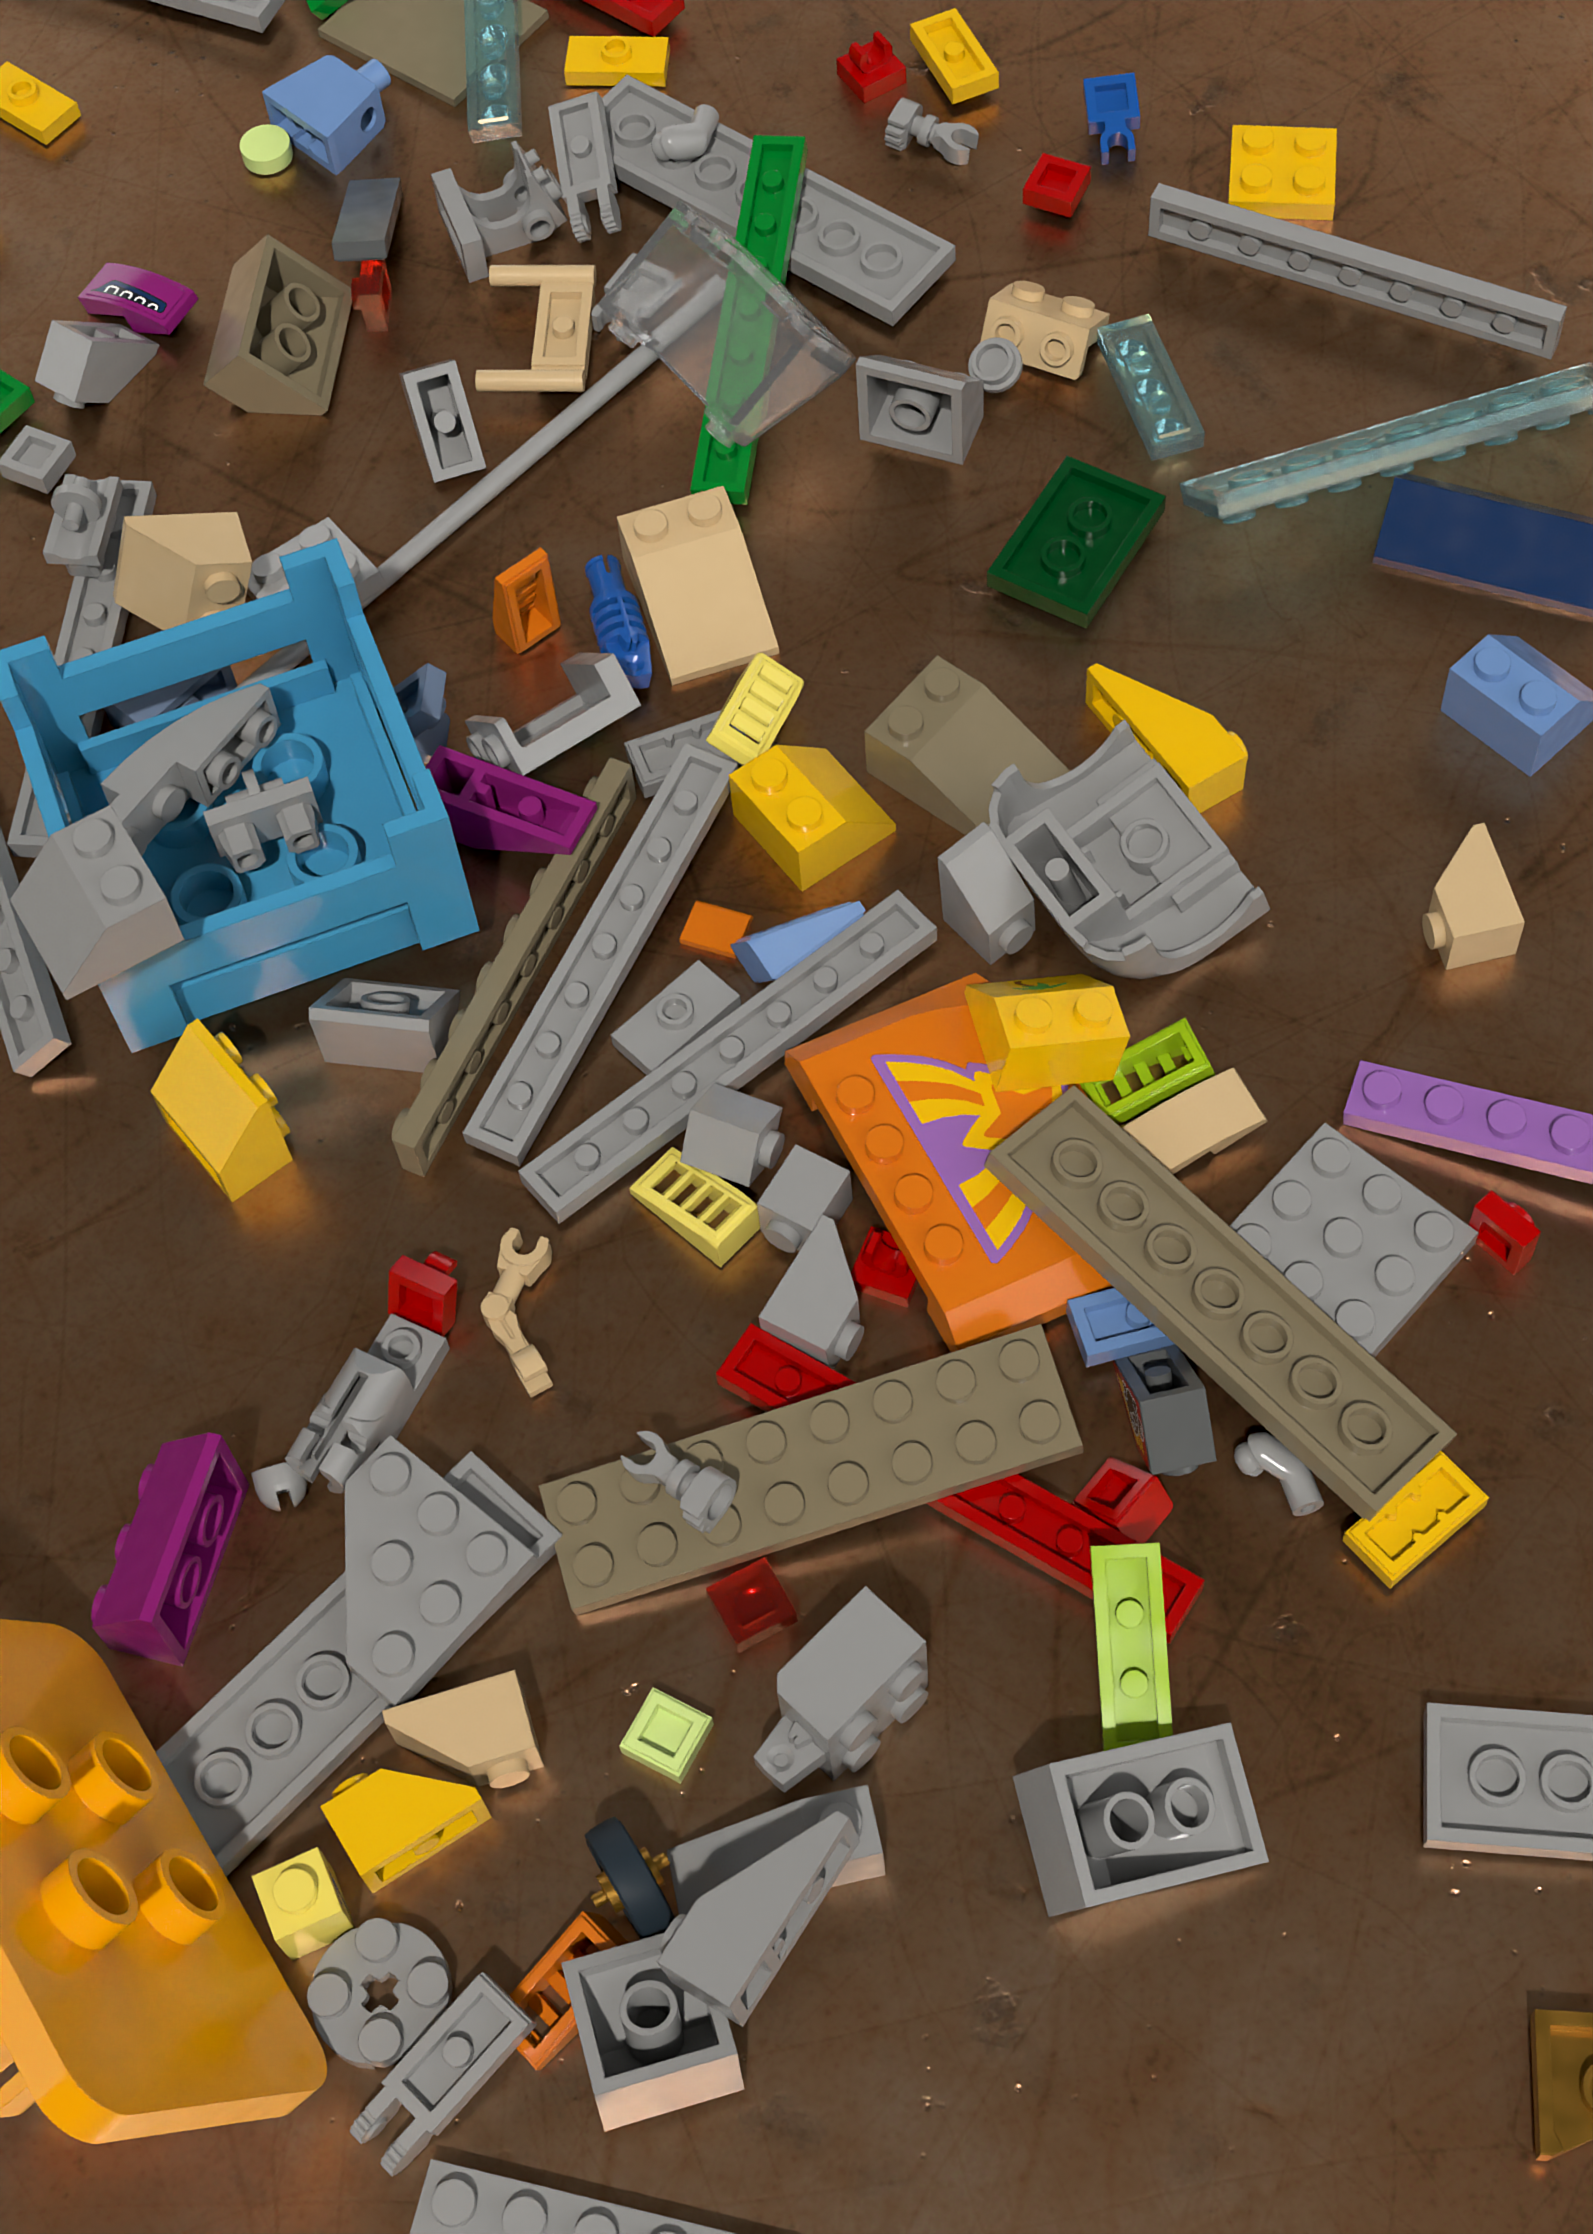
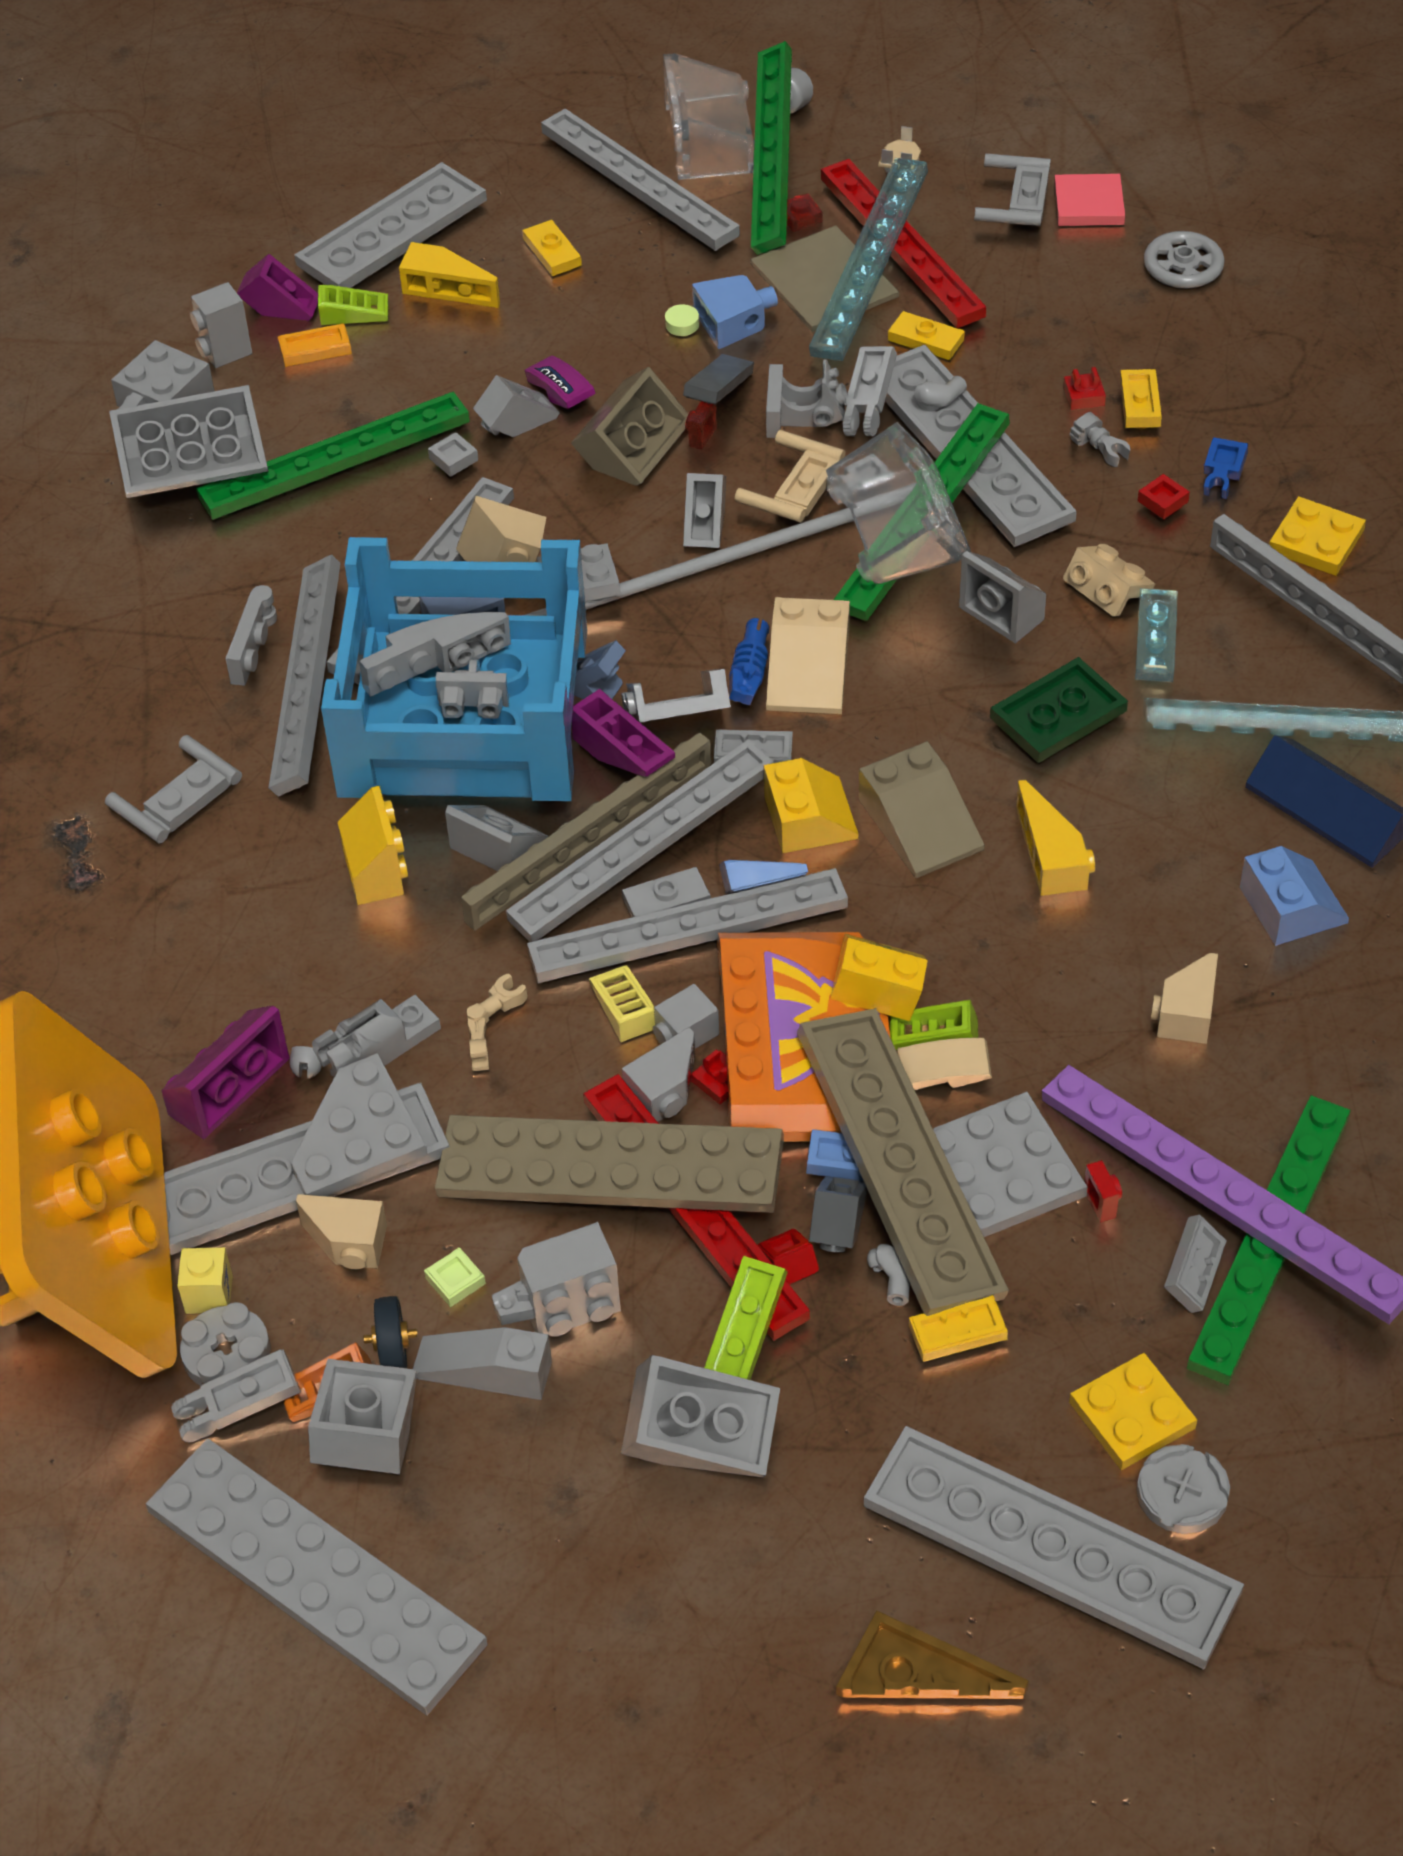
camera: 20 degrees right, 10 degrees down
light grey slope [10,804,185,1001] -> none
light grey hips [43,474,123,577] -> none
yellow slope [320,1768,492,1894] -> none
red tile [388,1251,457,1337] -> none
orange slope [492,547,562,655] -> none
light grey piece [621,1431,737,1534] -> none
light grey slope [657,1811,860,2027] -> none
orange piece [679,900,753,959] -> none
light grey brick [680,1083,785,1187] -> none
clear red plate [705,1557,798,1653] -> none
light yellow slope [706,653,804,765] -> none
light grey slope [937,822,1035,965] -> none
light grey plate [968,337,1023,393] -> none
light grey piece [988,719,1270,979] -> none

